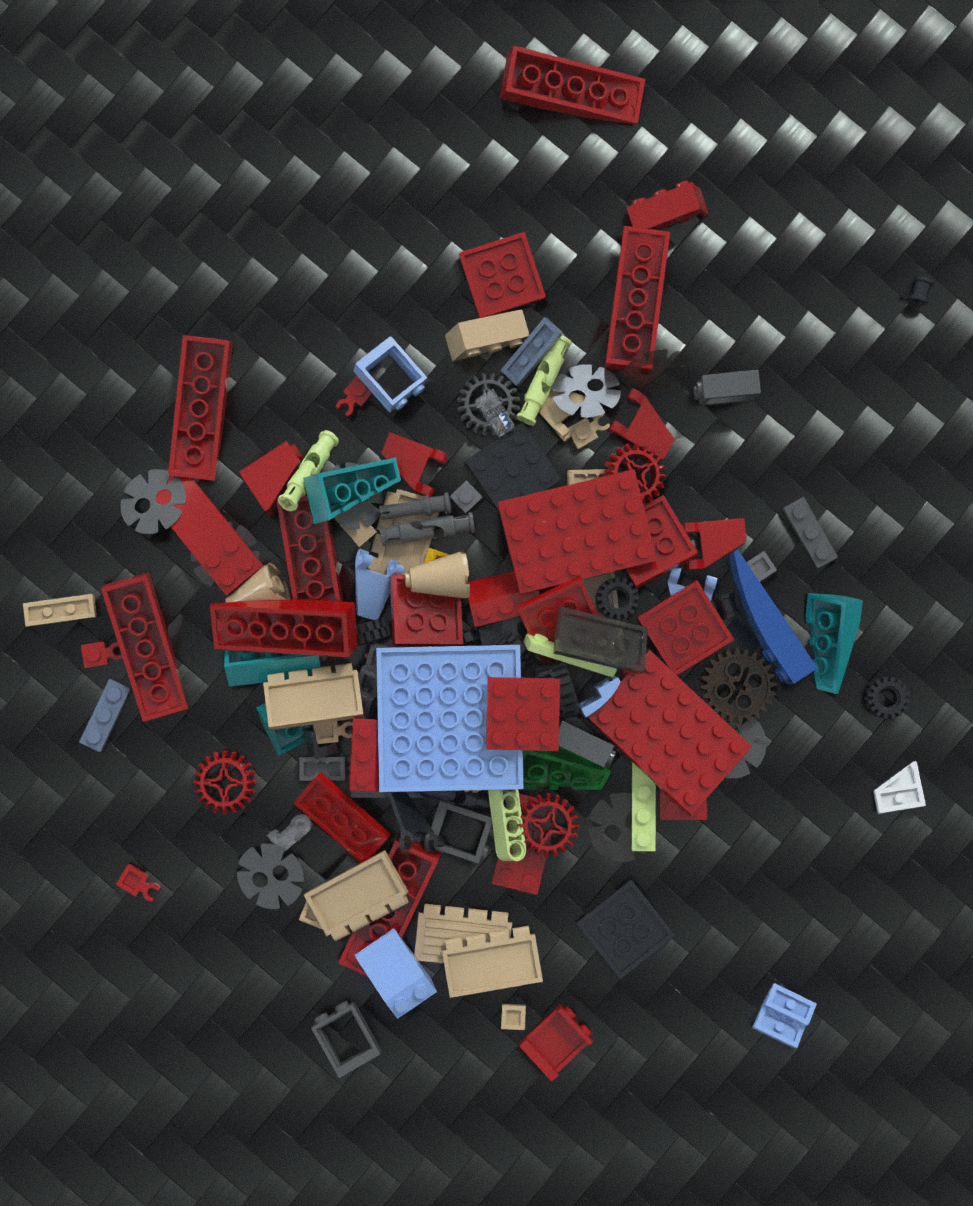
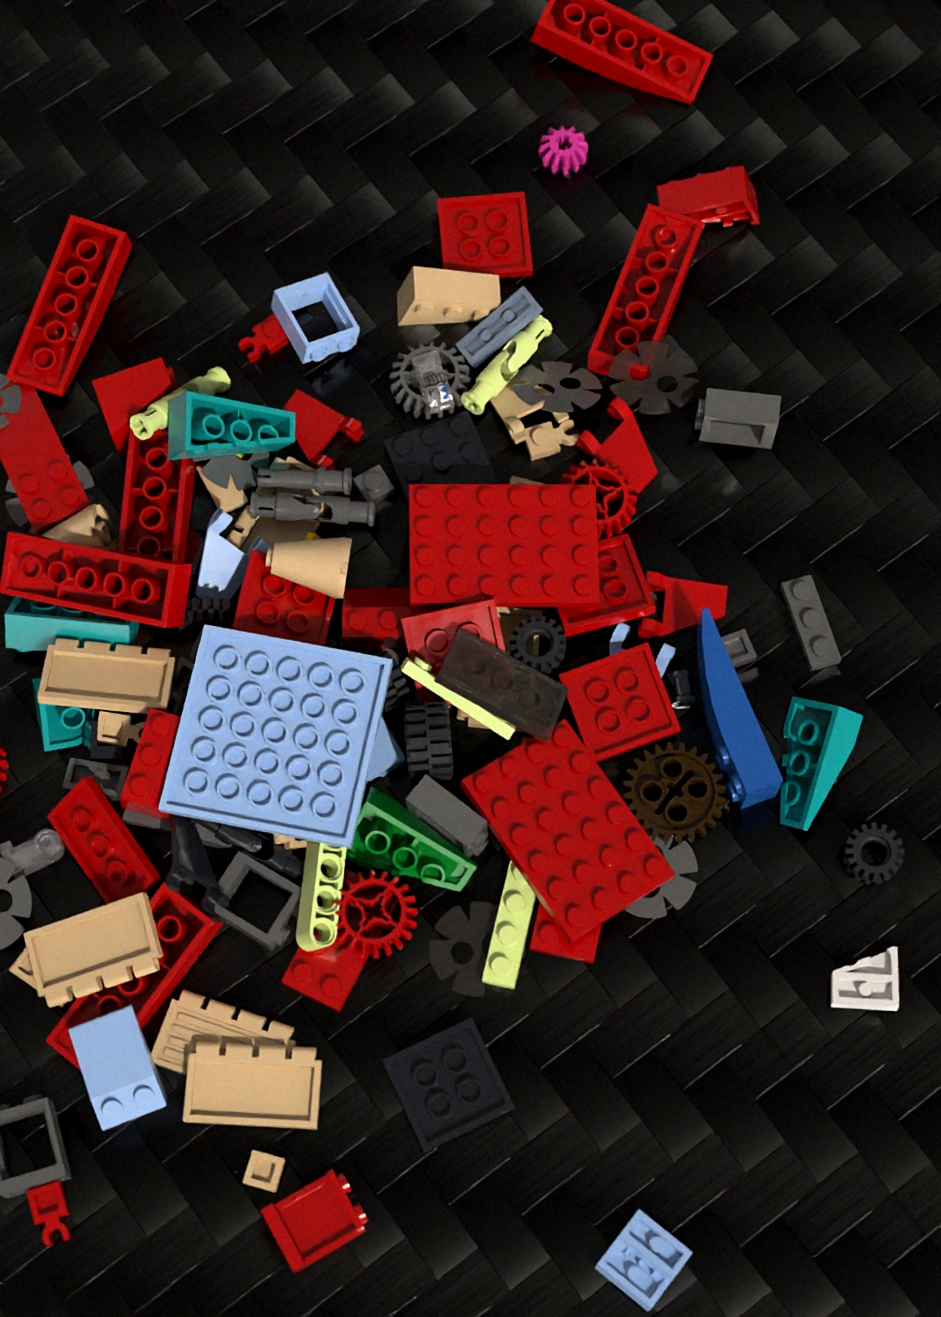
camera: 15 degrees right, 15 degrees down
red plate [486,677,560,751] -> none
light blue slope [579,676,621,717] -> none
none -> red plate [26,1181,71,1246]
none -> dark pink gear [539,124,588,176]

